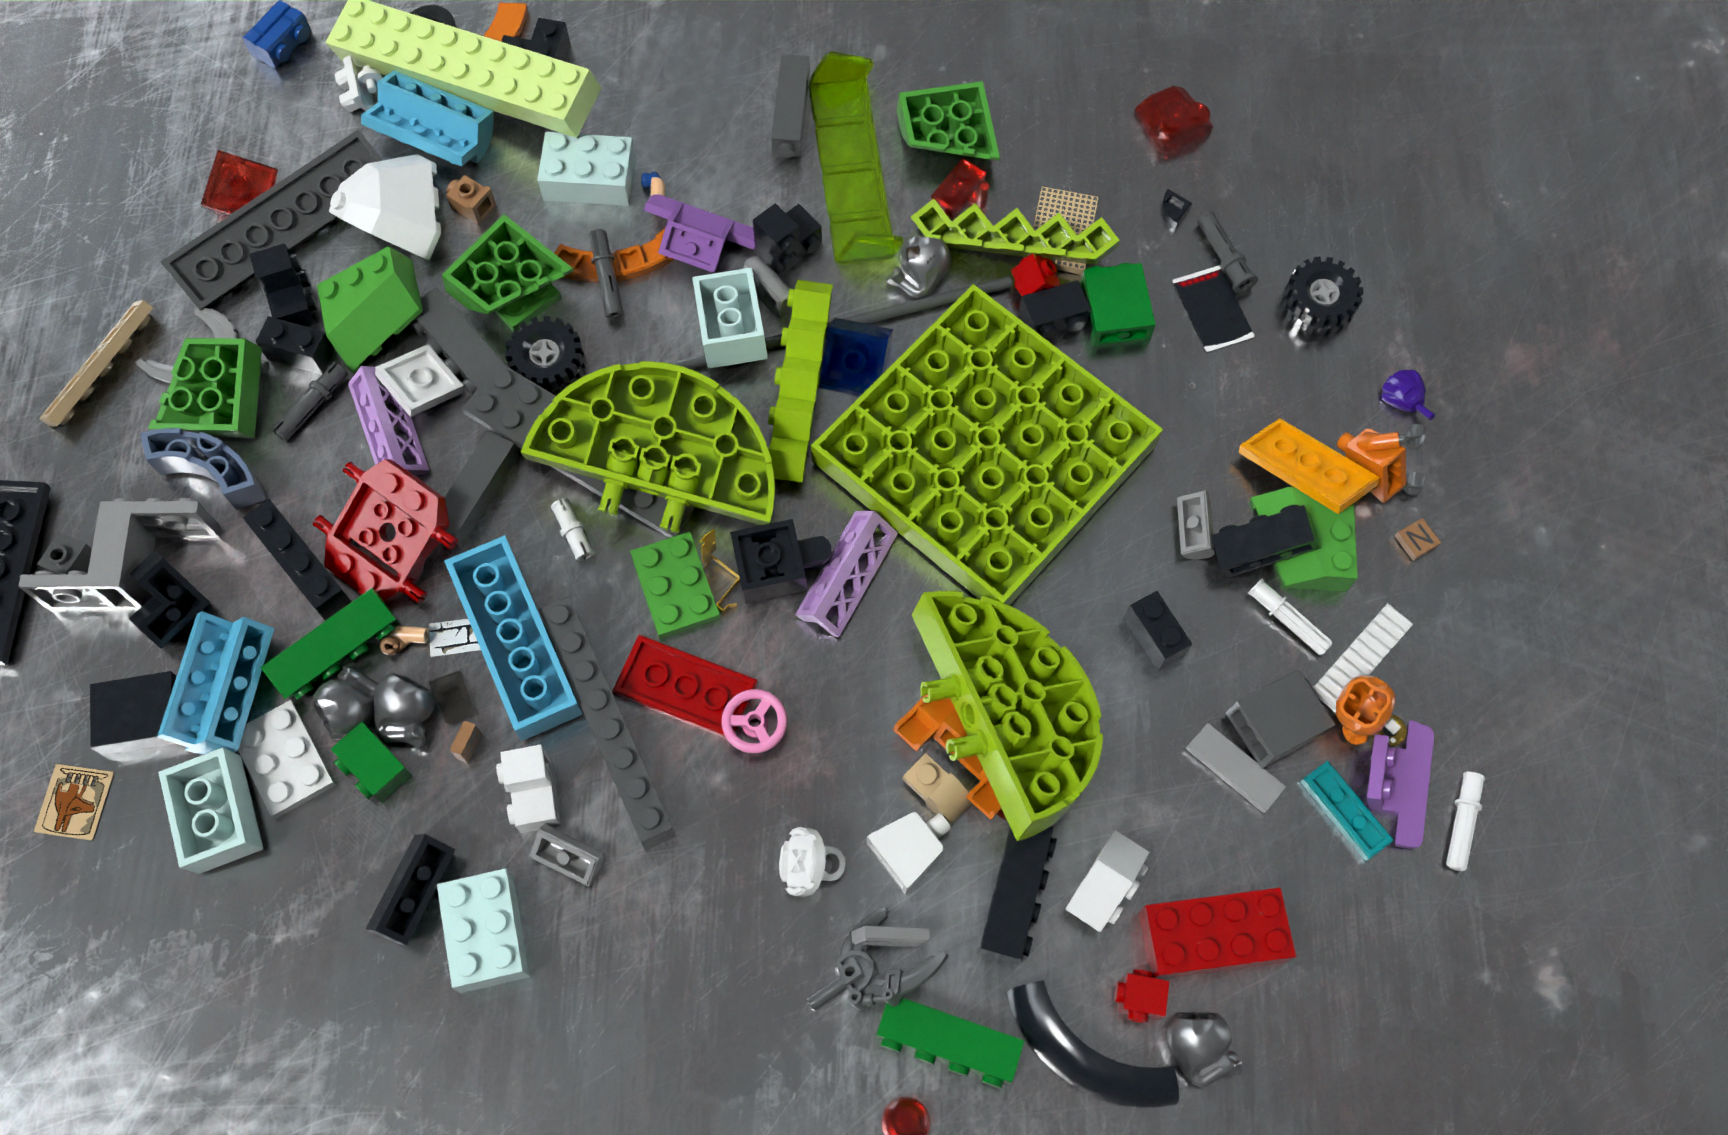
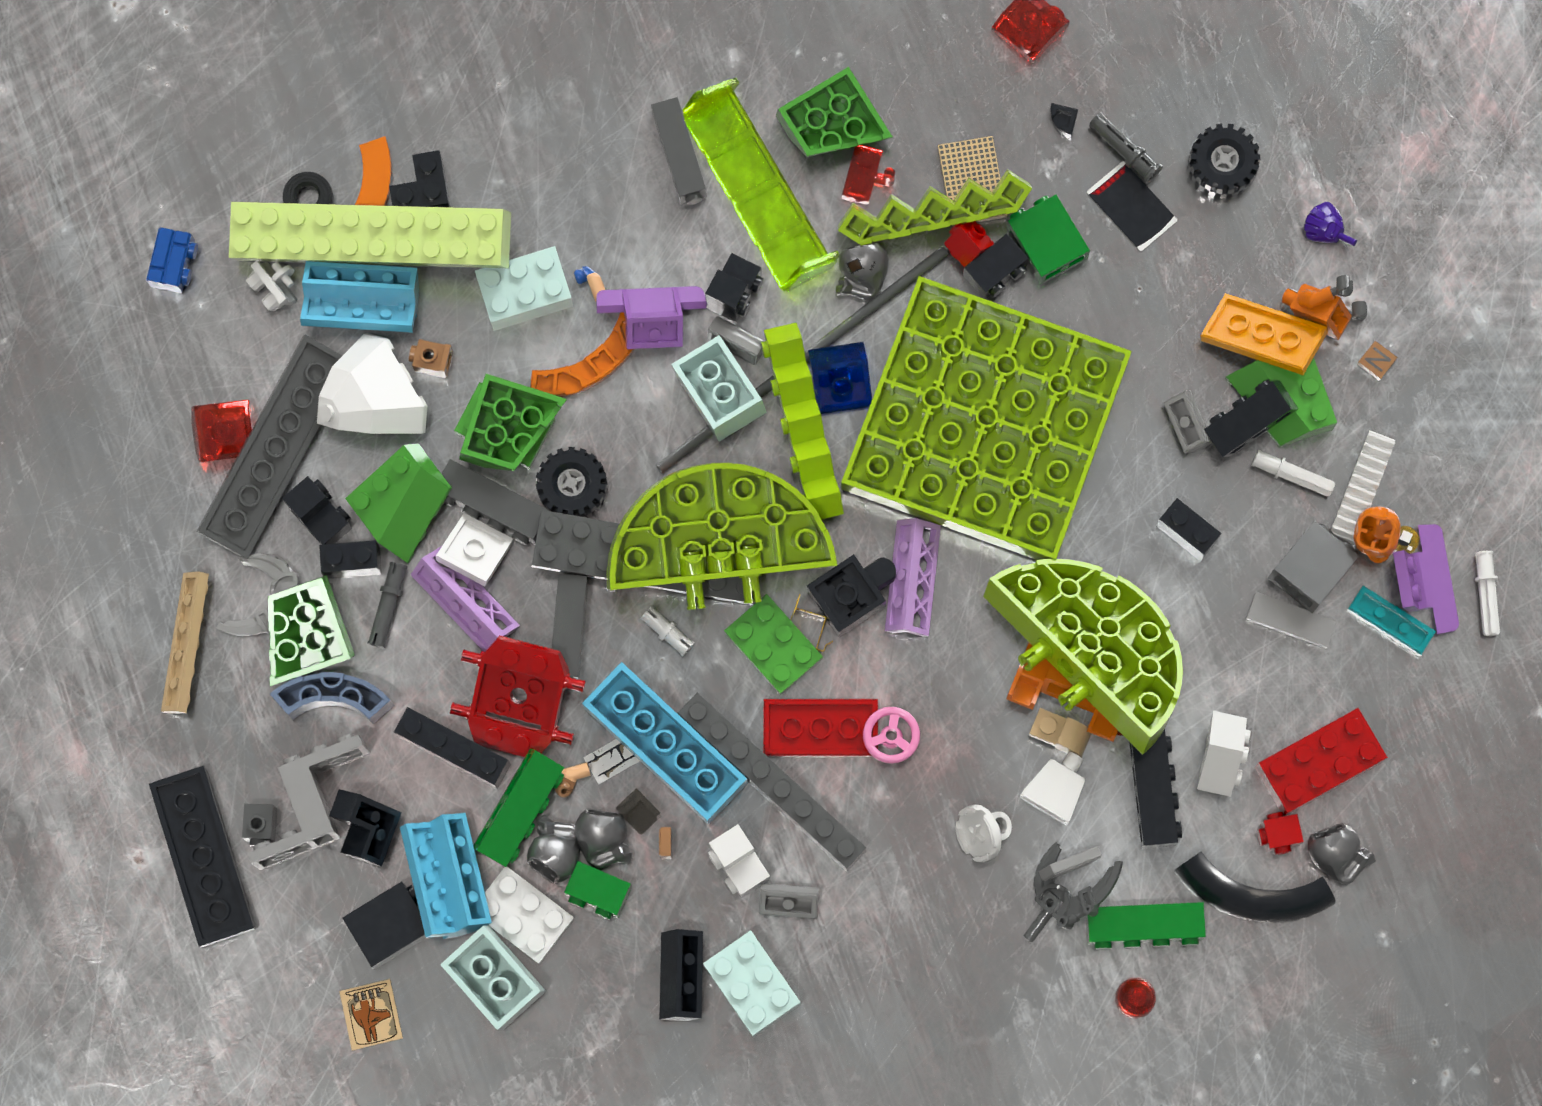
camera: 15 degrees left, 10 degrees up
dark grey axle [589,229,624,318] -> none

